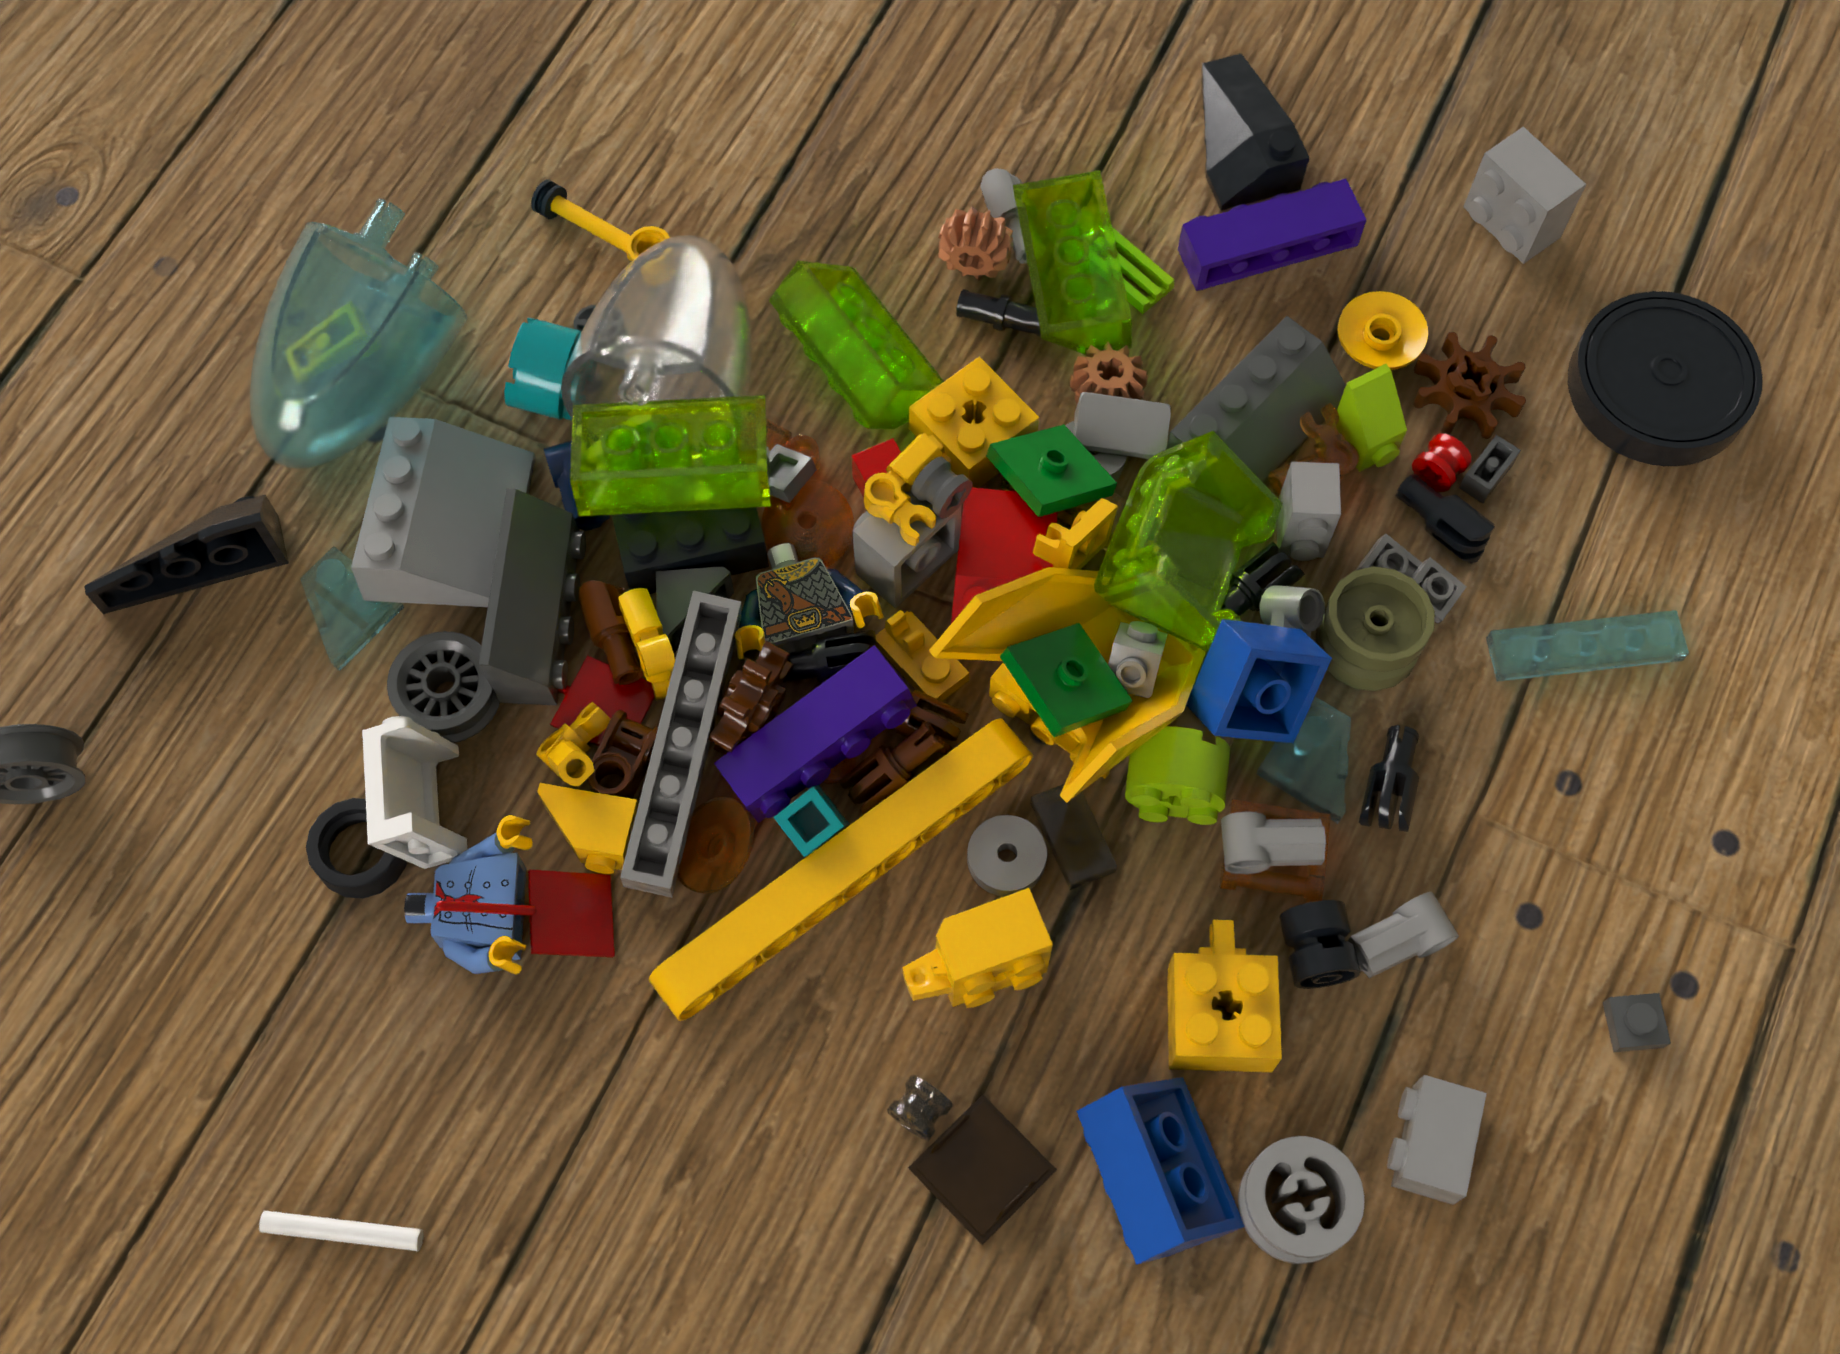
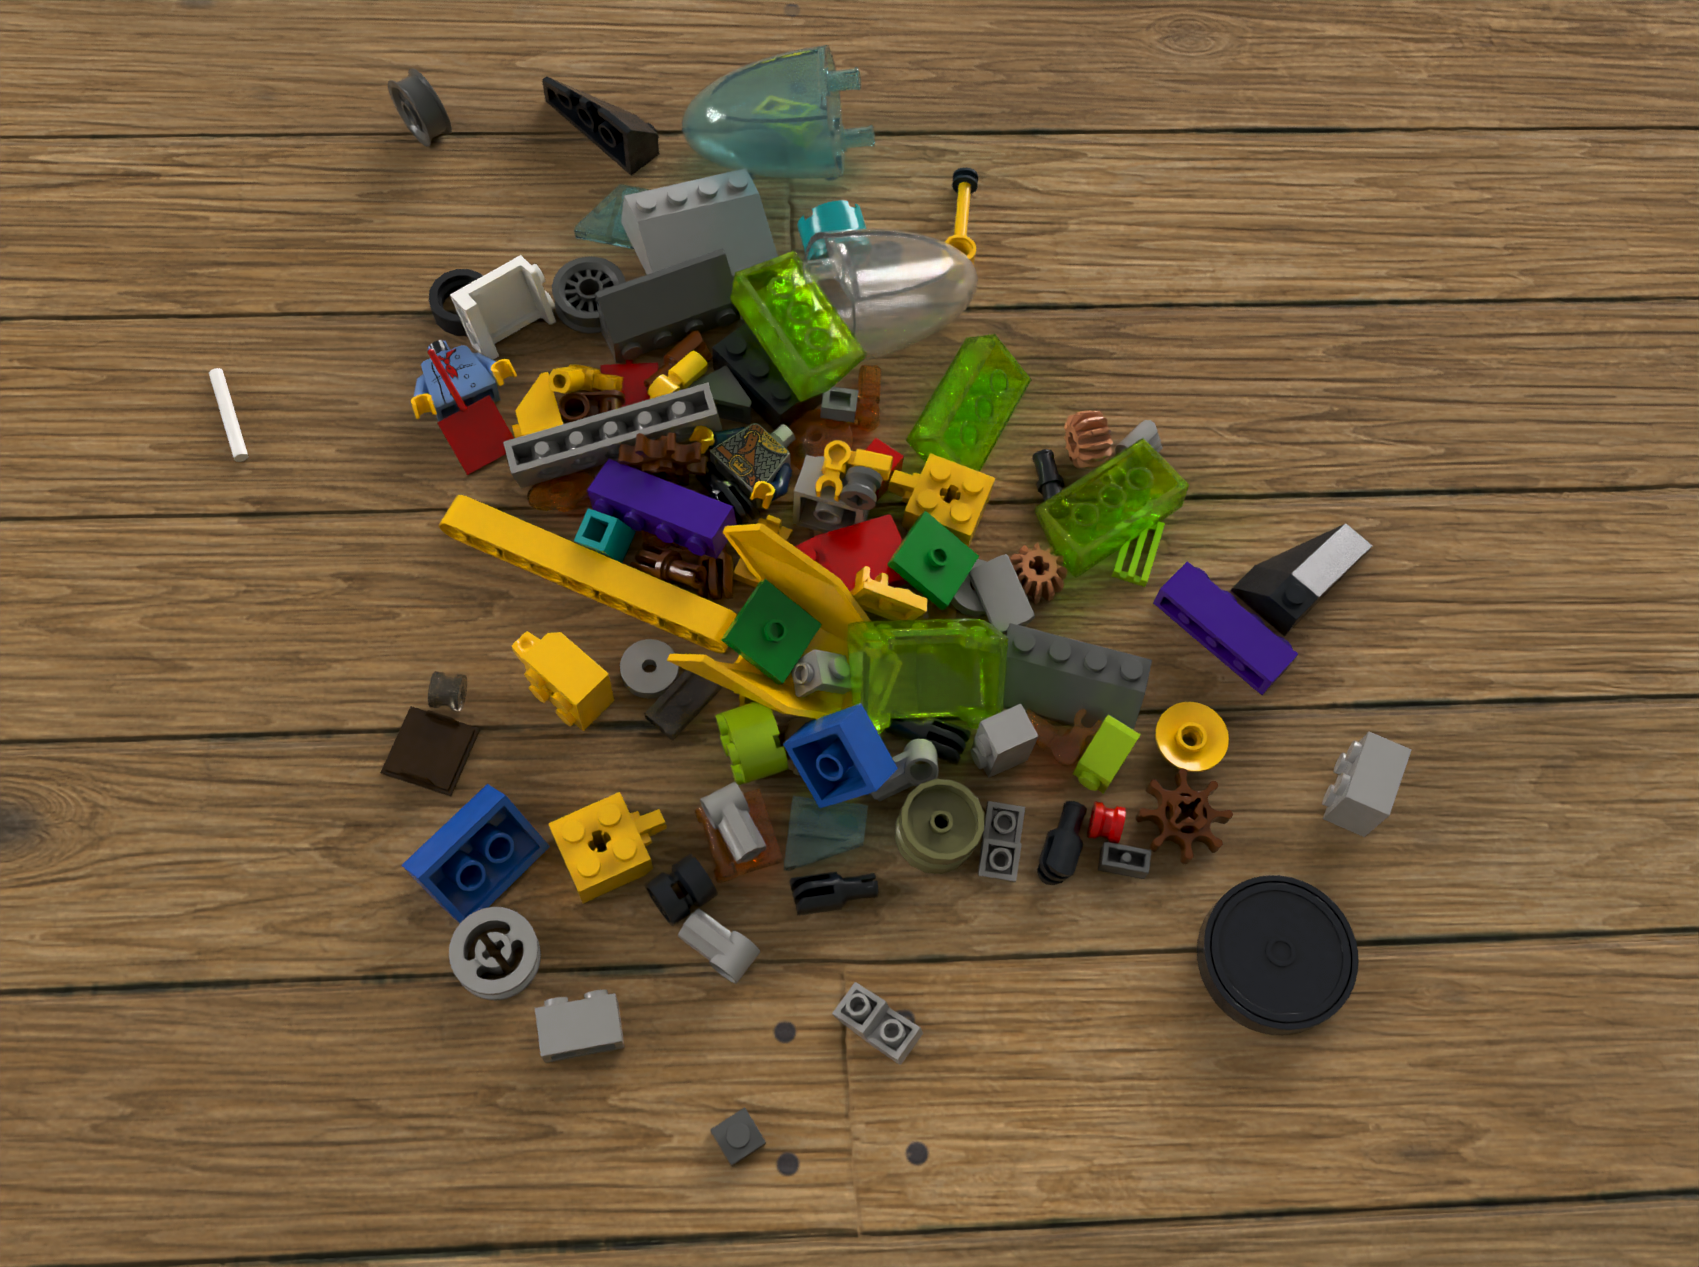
camera: 55 degrees right, 0 degrees up
clear light blue plate [1486,610,1689,682] -> none
none -> light grey slope [832,982,923,1065]

